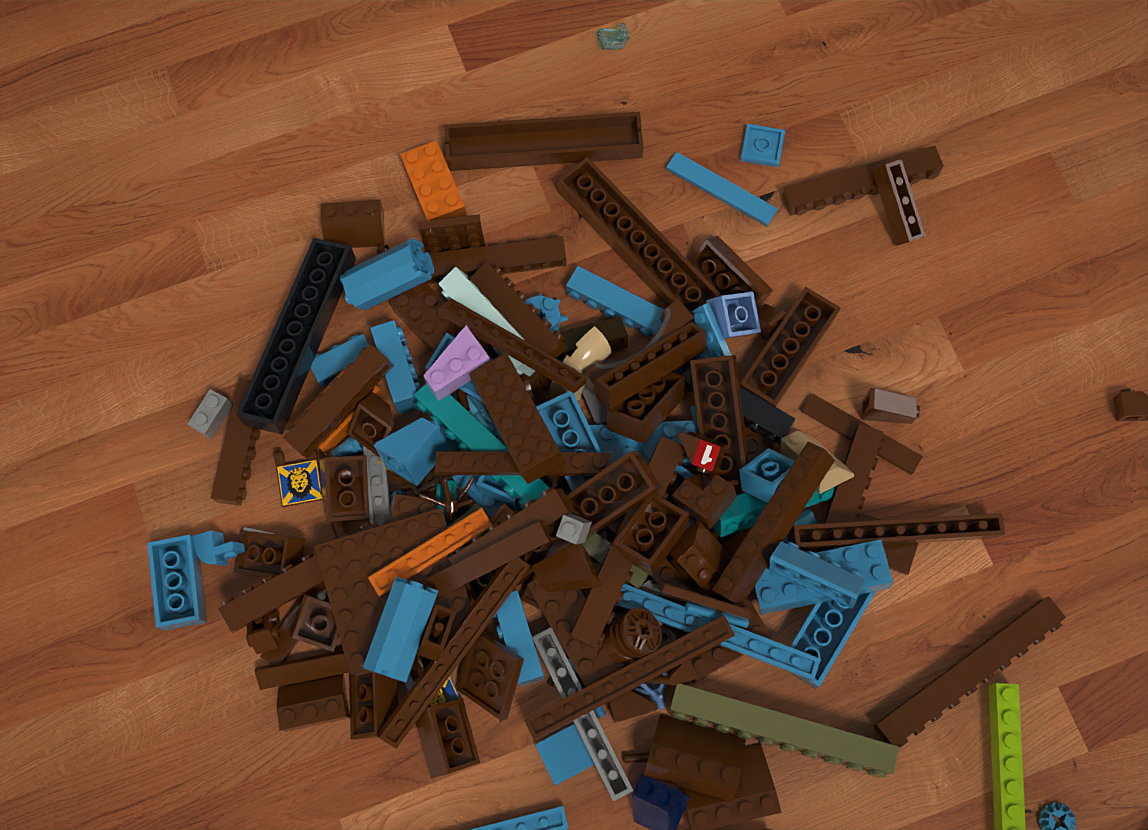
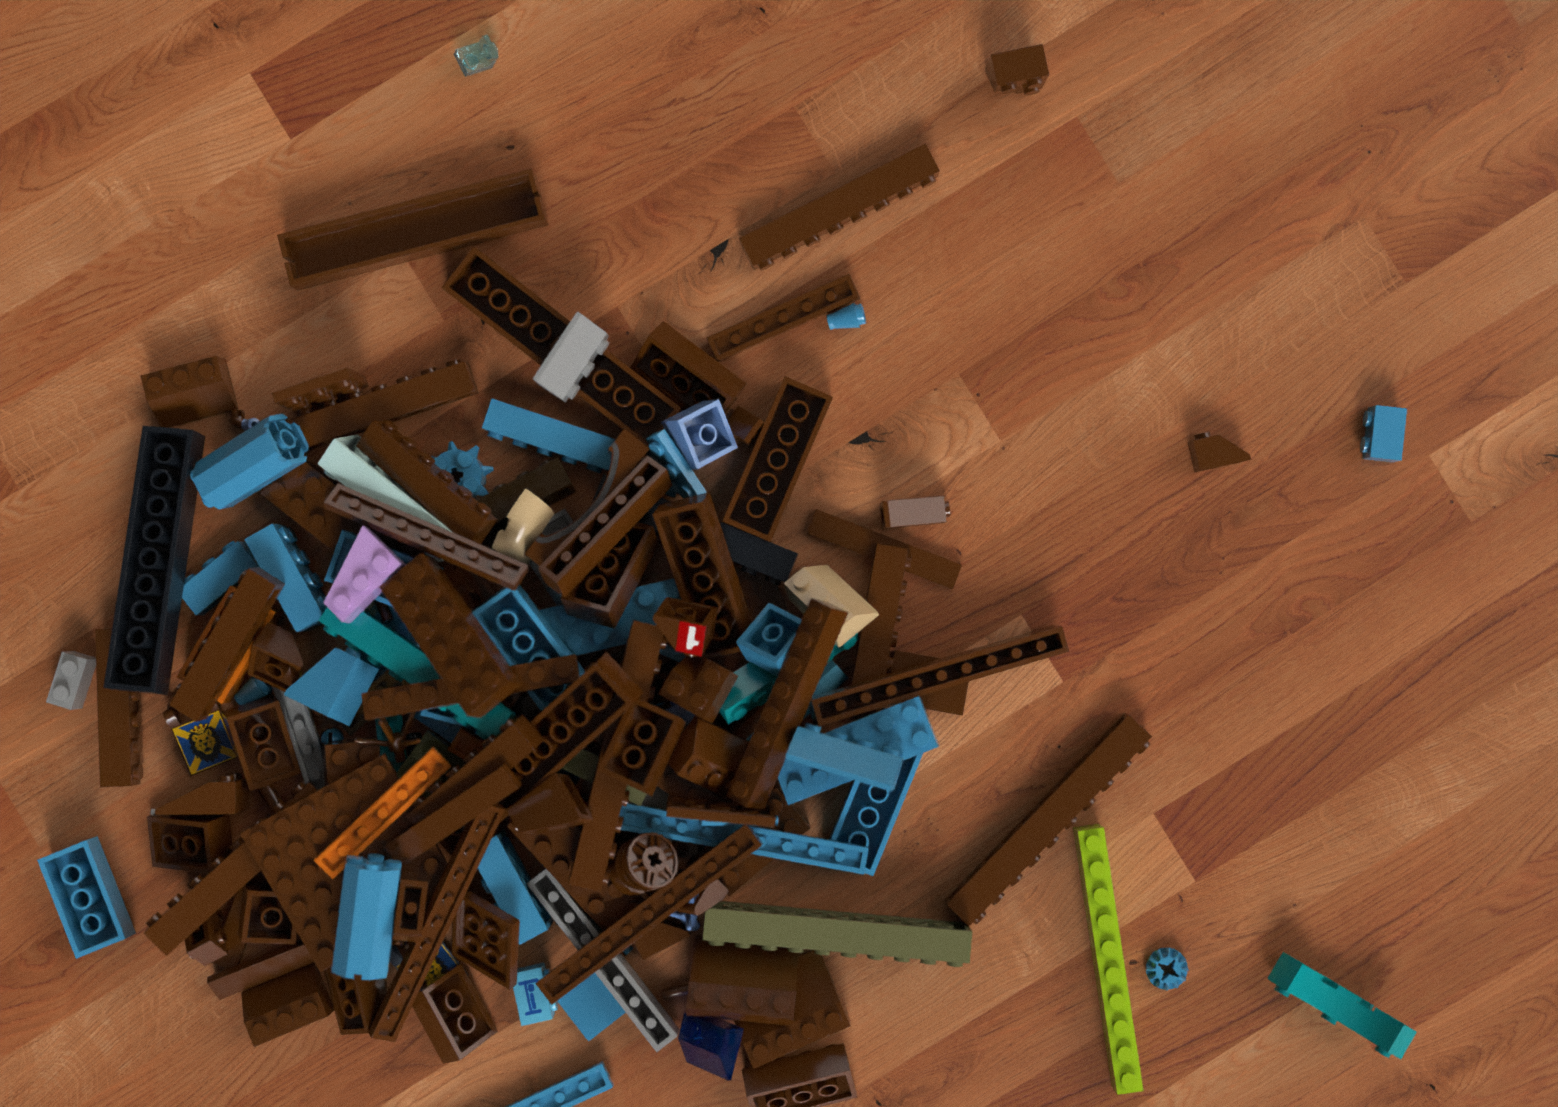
camera: 15 degrees left, 15 degrees up
dark azure brick [193,530,245,566] -> none
orange brick [400,140,467,221] -> none
light grey brick [556,514,592,544] -> none
dark azure tile [666,152,778,227] -> none
dark azure tile [740,124,785,168] -> none
reddish brown brick [872,159,926,246] -> none
none -> reddish brown slope [155,772,250,815]
none -> medium azure brick [513,963,558,1026]
none -> light grey slope [533,311,610,403]
none -> reddish brown plate [707,274,860,362]
none -> dark azure cone [827,302,866,330]
none -> reddish brown slope [985,44,1049,96]

